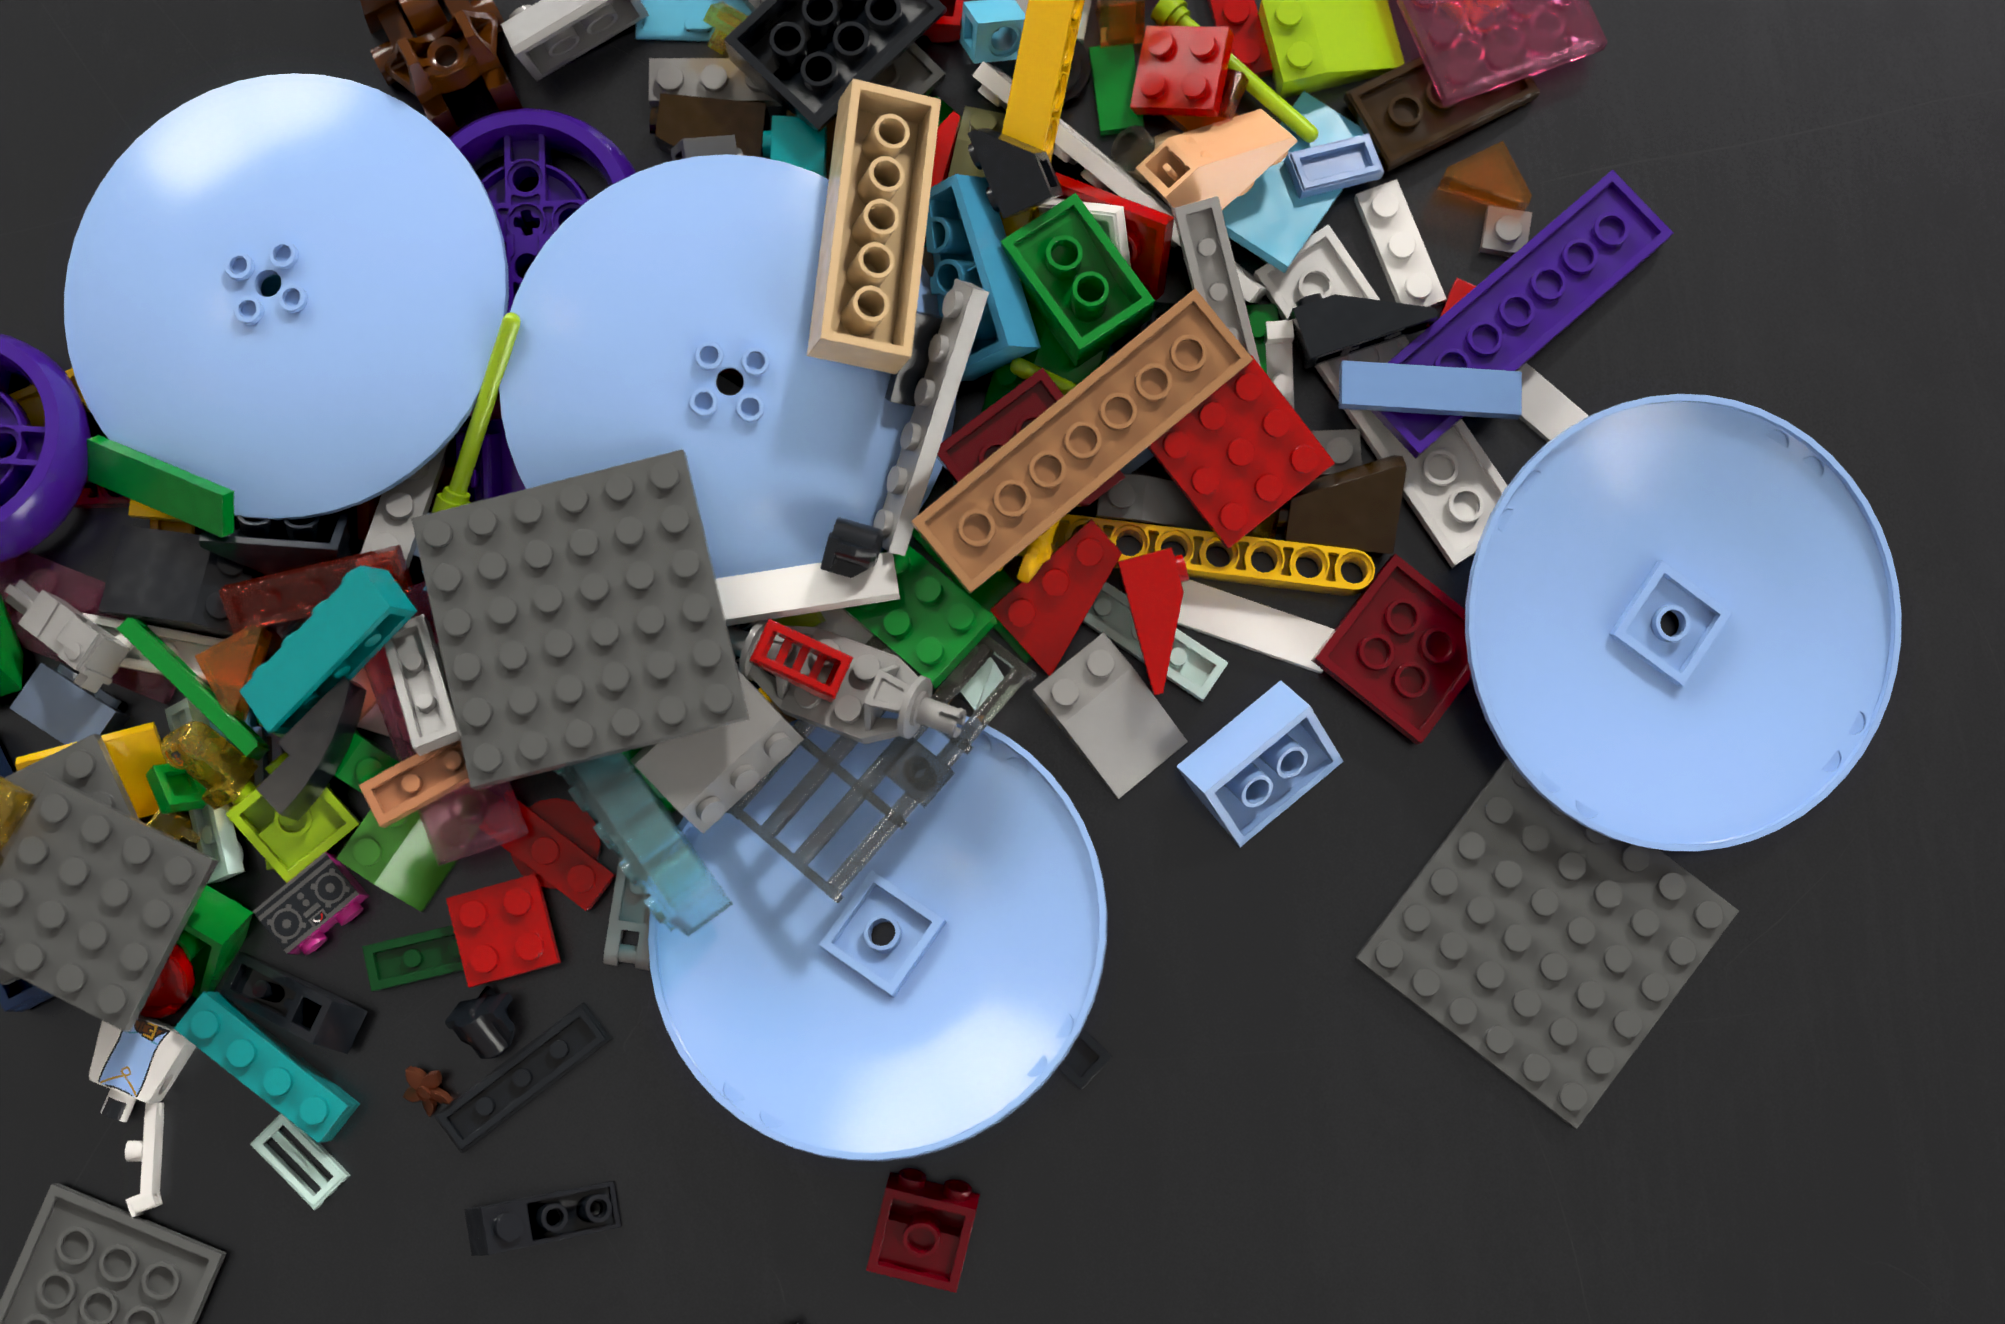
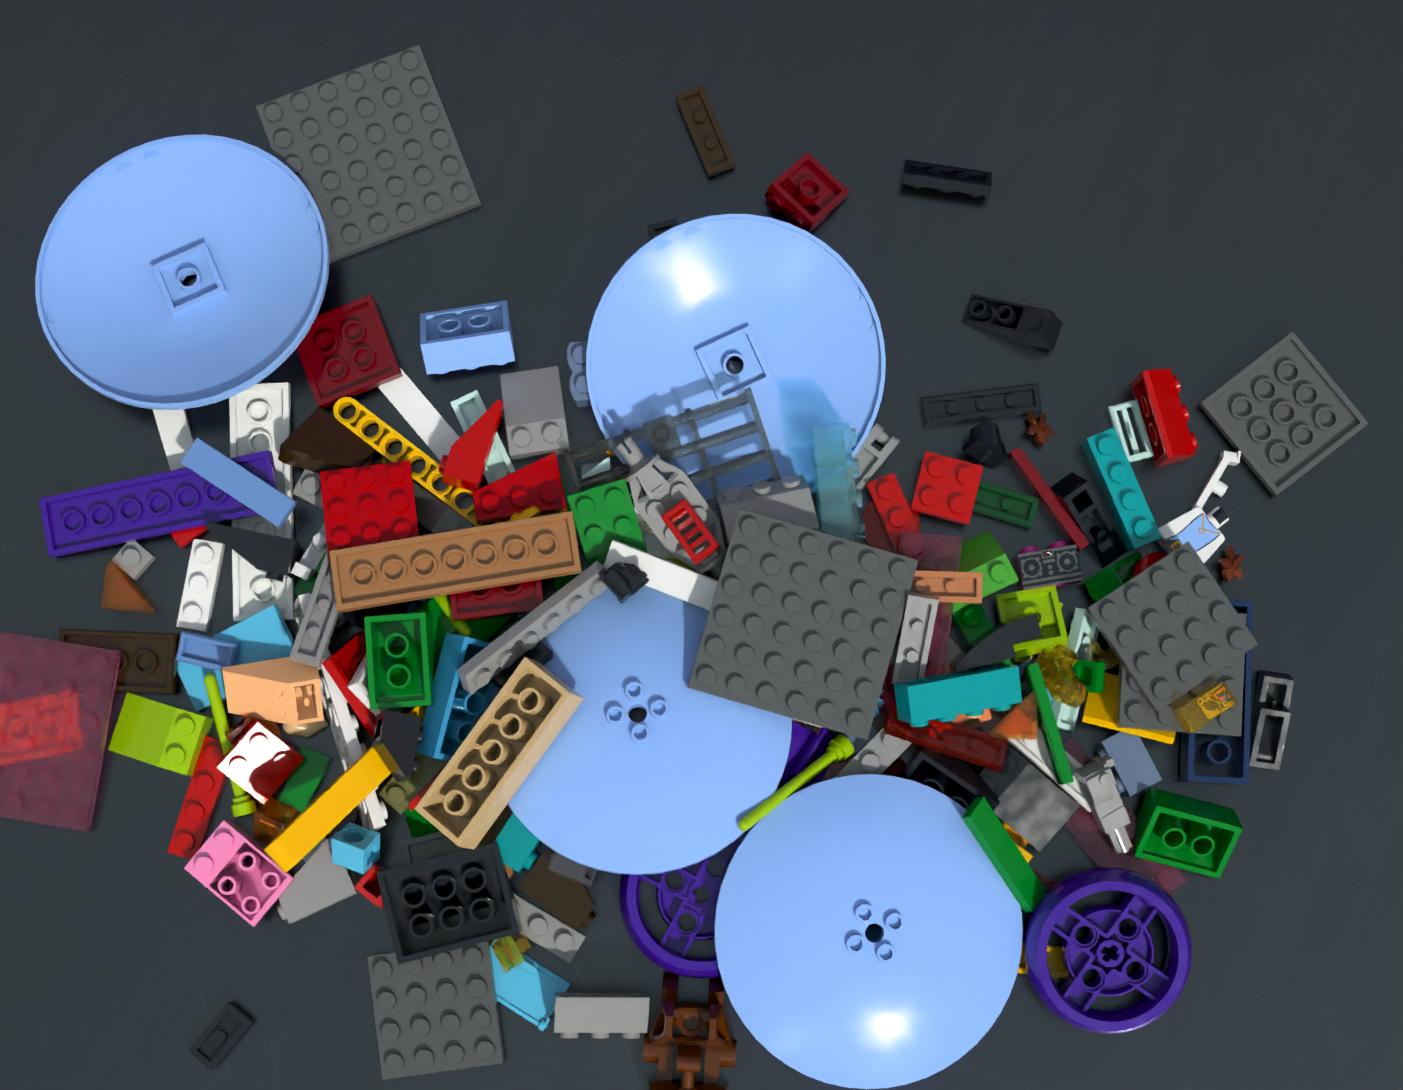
camera: 145 degrees left, 0 degrees up
clear smoke tile [1111,125,1155,172] -> none
none -> sand blue brick [567,341,592,408]
none -> dark brown plate [675,85,735,177]
none -> dark red tile [1008,447,1089,552]
none -> red slope [1131,368,1198,468]
none -> copper plant [1218,546,1245,582]

